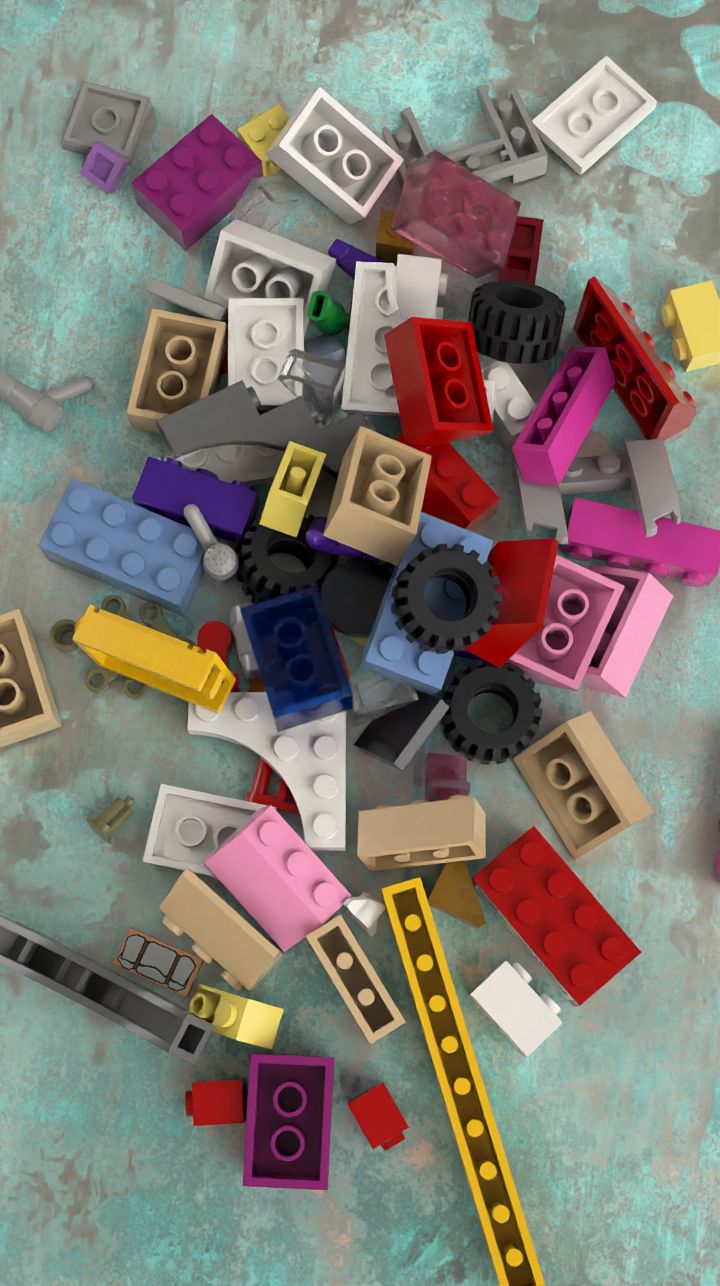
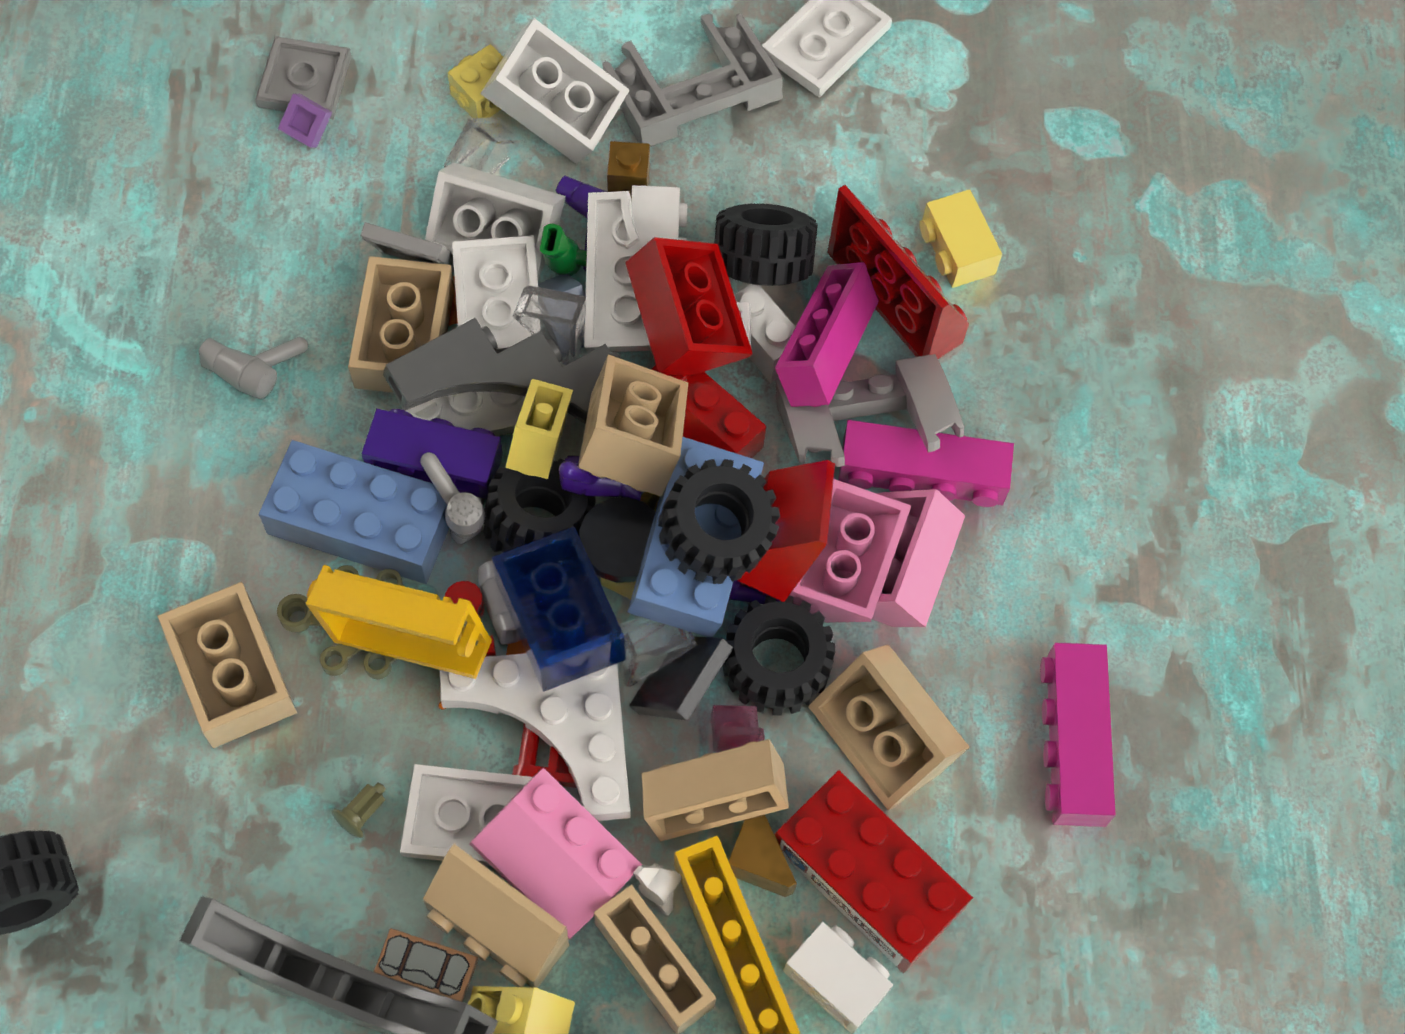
camera: 10 degrees left, 10 degrees down
magenta brick [131,114,264,251] -> none
clear pink brick [391,150,521,279] -> none
dark red slope [498,215,544,285] -> none

